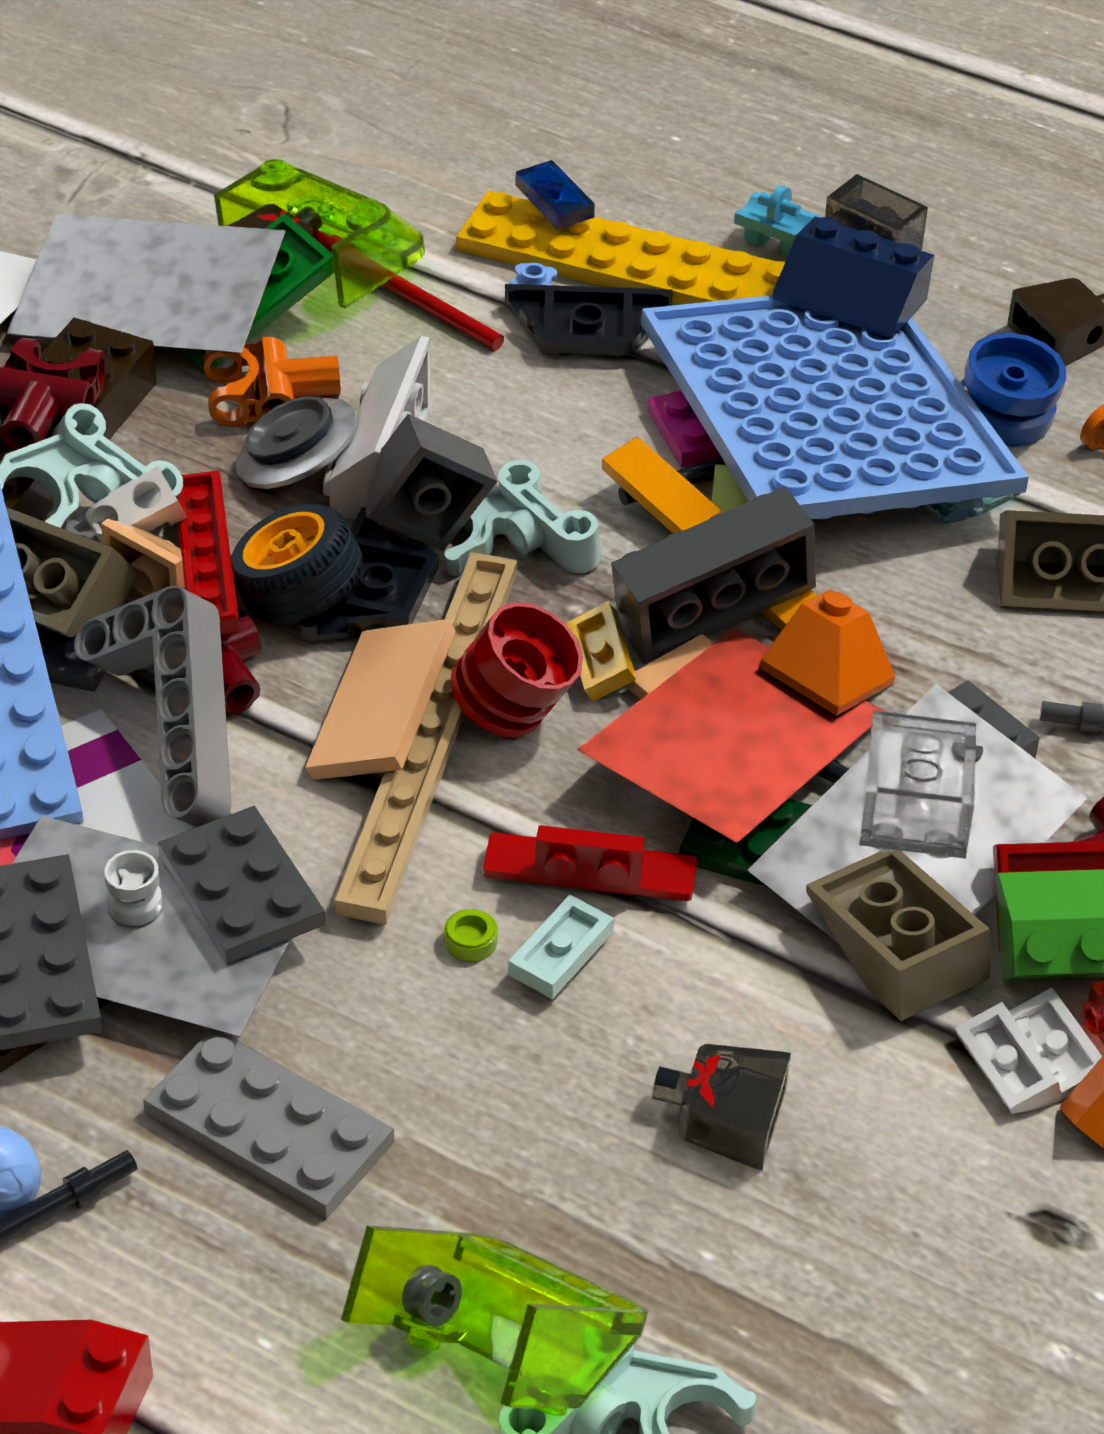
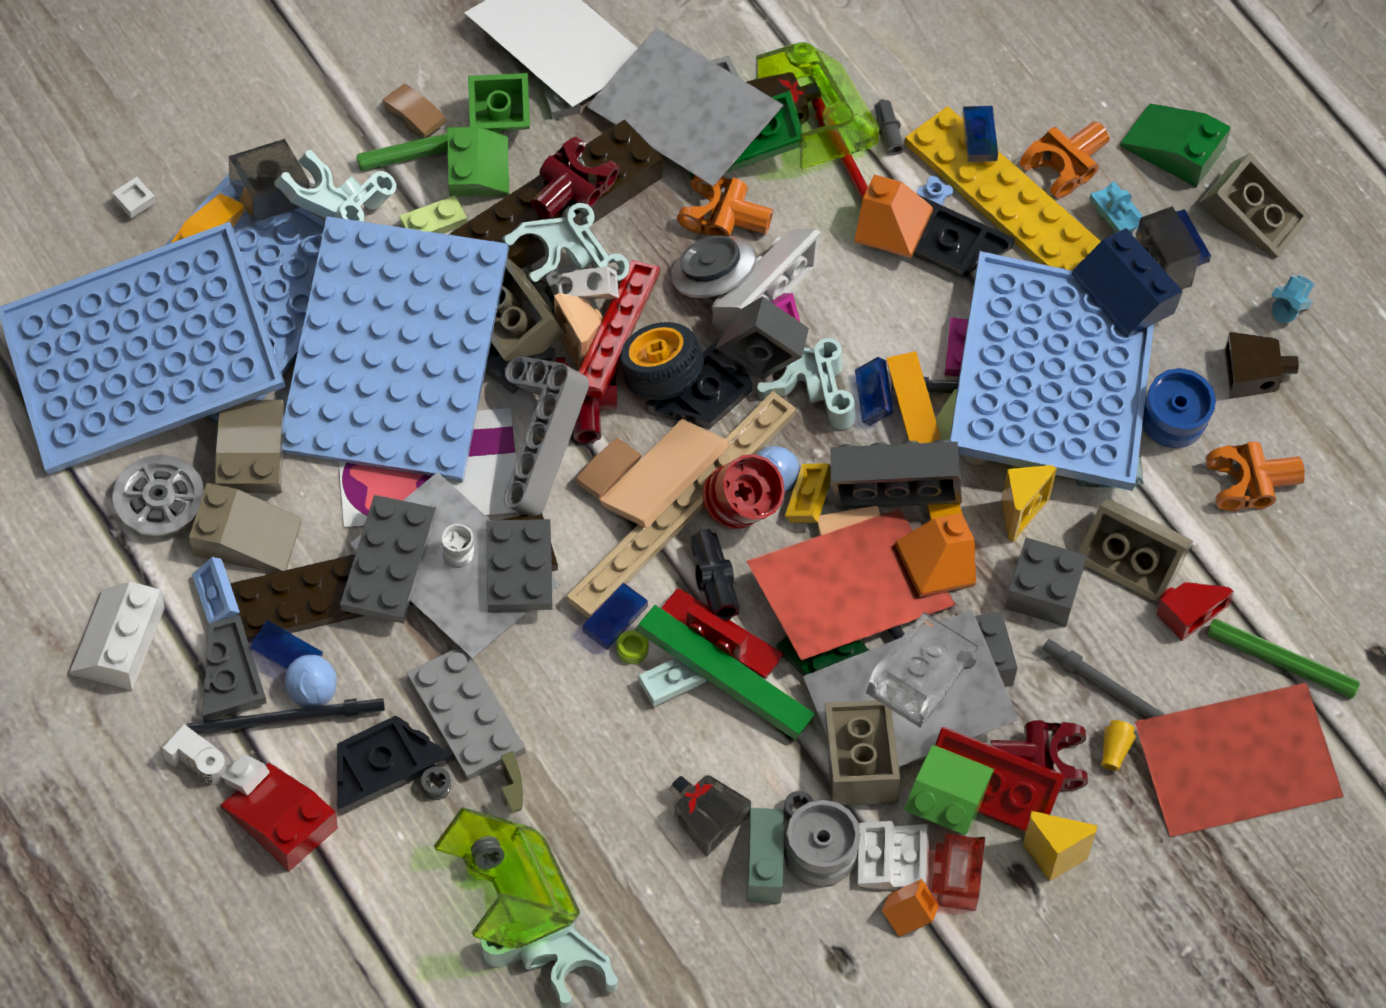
camera: 25 degrees right, 15 degrees up
none -> black wing [337,715,454,815]
none -> dark grey bush [421,766,451,800]
none -> olive slope [501,751,523,814]
none -> medium nougat slope [575,438,642,500]
none -> clear blue plate [582,582,648,650]
none -> green tile [635,605,815,740]
none -> black piece [689,529,740,621]
none -> sand green slope [747,808,784,903]
none -> dark grey bush [784,791,813,821]
none -> light grey wheel [784,800,861,886]
none -> orange slope [855,174,933,258]
none -> clear blue plate [855,357,893,426]
none -> dark grey axle [874,99,905,156]
none -> yellow slope [1001,465,1057,542]
none -> dark grey brick [1005,537,1087,627]
none -> orange connector [1020,121,1110,198]
none -> green slope [1120,103,1231,188]
none -> dark tan slope [1199,153,1311,258]
none -> medium azure hips [1272,275,1315,323]

